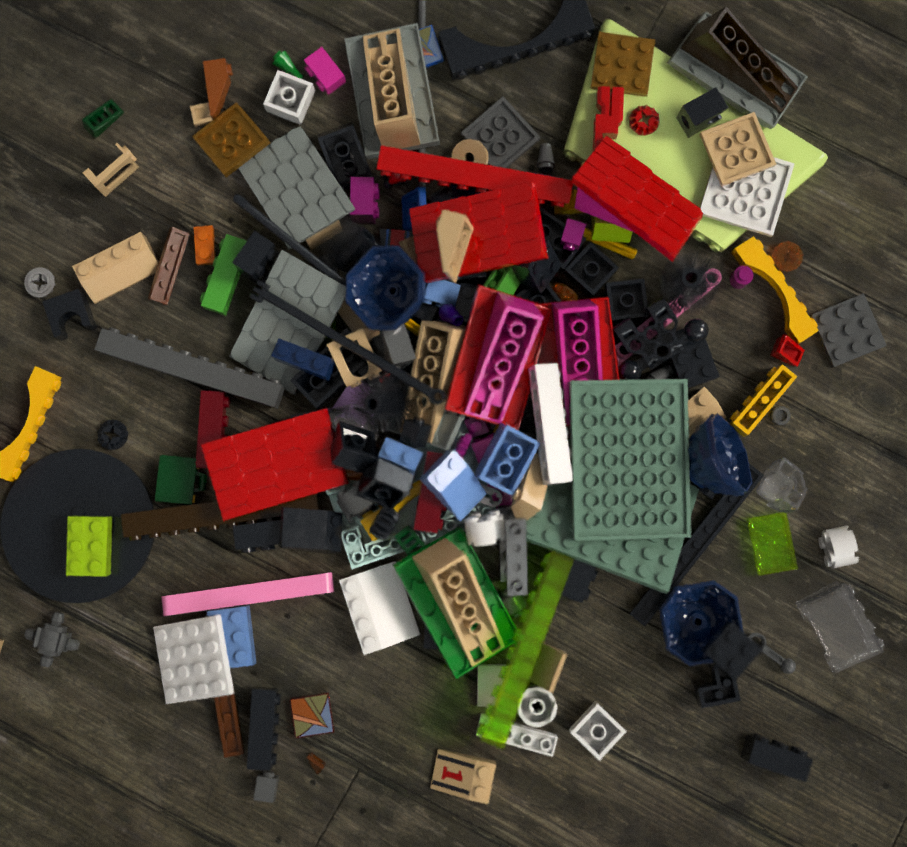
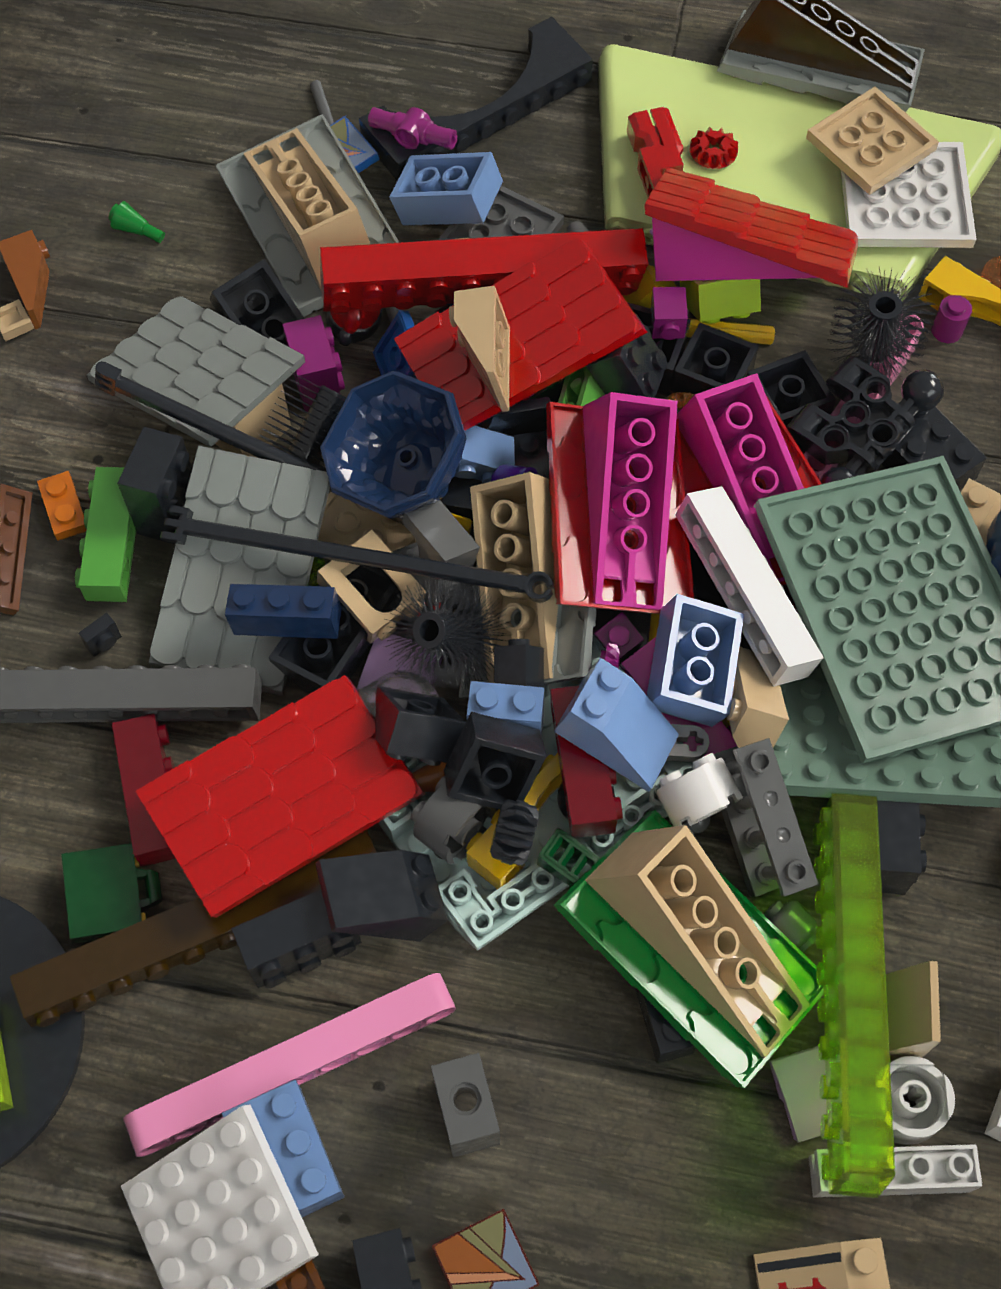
camera: 20 degrees left, 20 degrees down
pearl gold plate [192,102,270,178] -> none
white brick [263,70,315,125] -> none
dark pink brick [304,47,346,95] -> none
white slope [339,561,420,655] -> none
pearl gold plate [591,32,655,97] -> none
black piece [677,87,729,138] -> none
none -> black plate [78,613,122,657]
none -> magenta pin [368,107,457,150]
none -> medium blue brick [390,152,503,225]
none -> dark grey piece [431,1053,500,1158]

